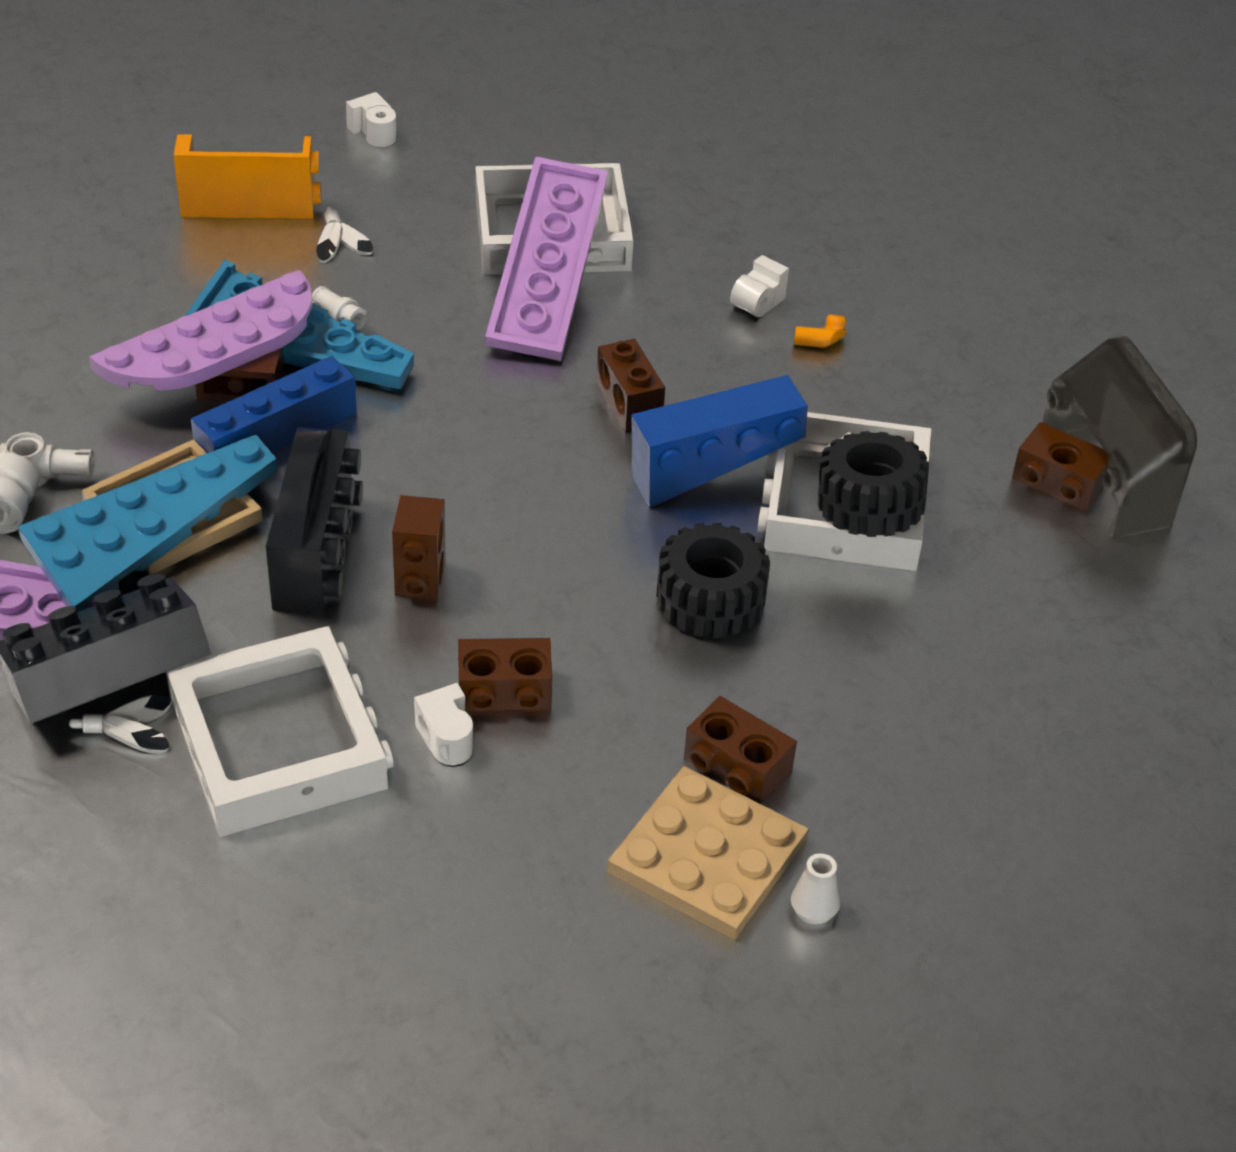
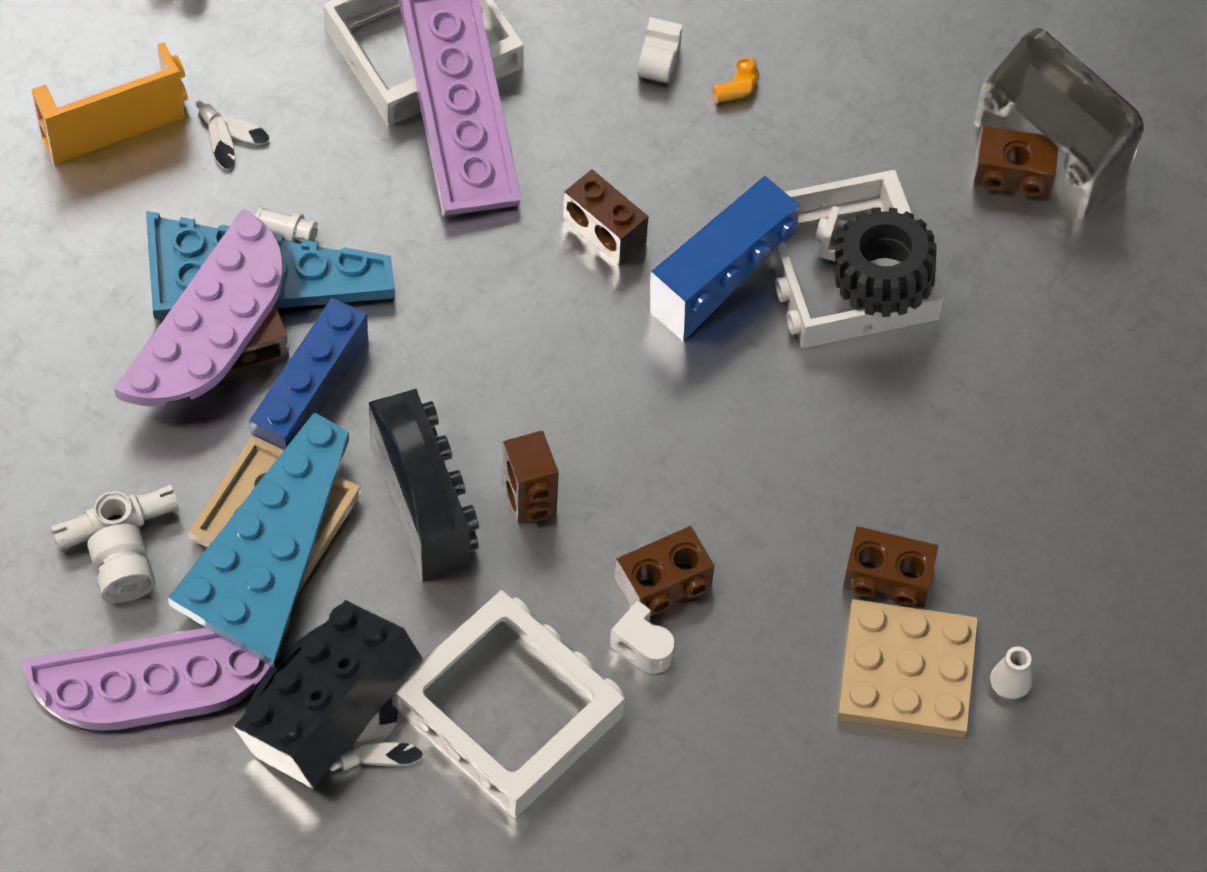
camera: 25 degrees left, 15 degrees up
black tyre [656,522,770,638] -> none

